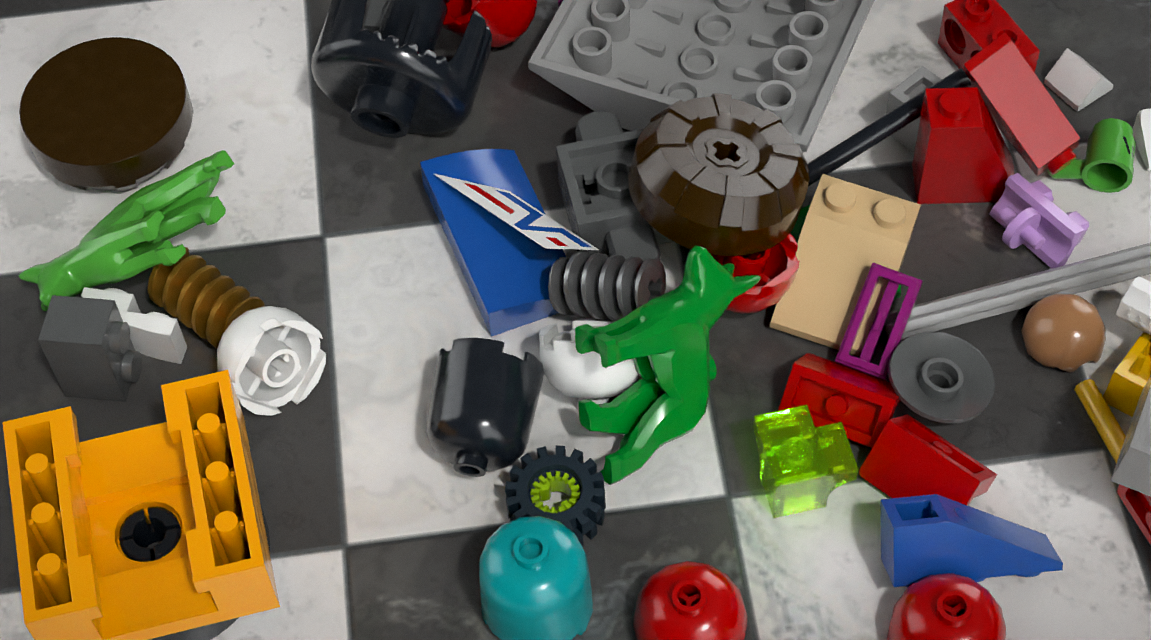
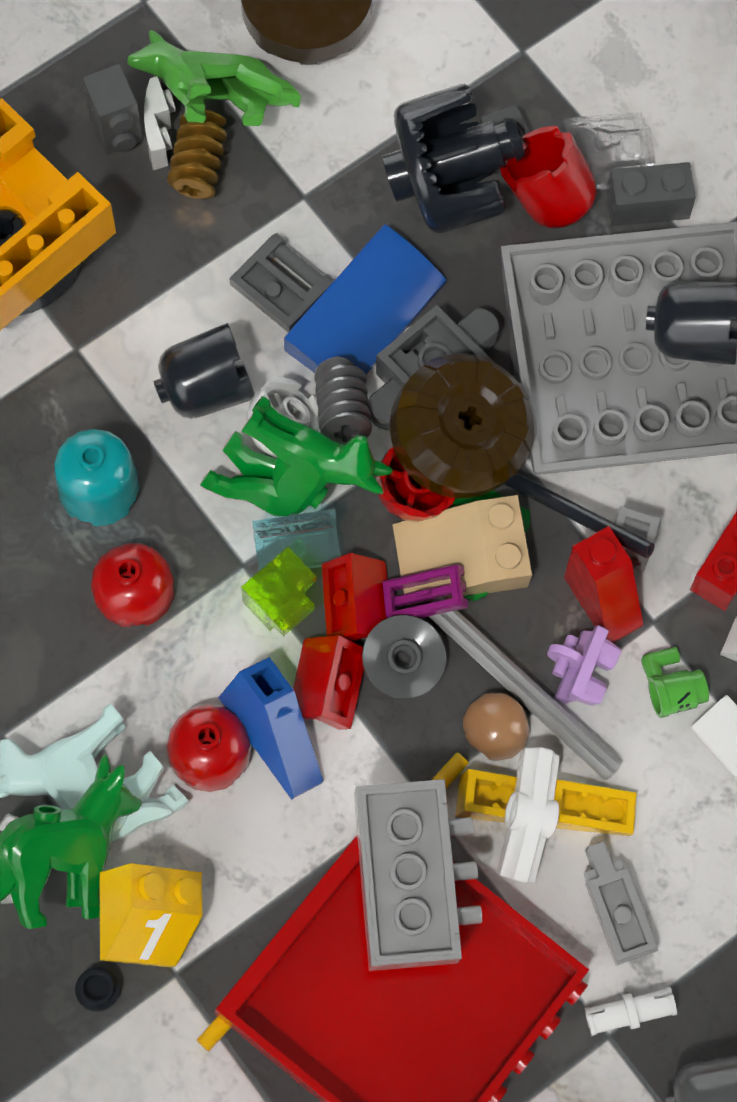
camera: 55 degrees right, 15 degrees up
white cylinder [217,306,326,416] -> none
white sticker [433,173,599,250] -> none
black bush [505,445,606,547] -> none
slope [963,32,1080,177] -> none
none -> dark grey plate [229,233,335,332]
none -> clear light blue panel [252,509,341,576]

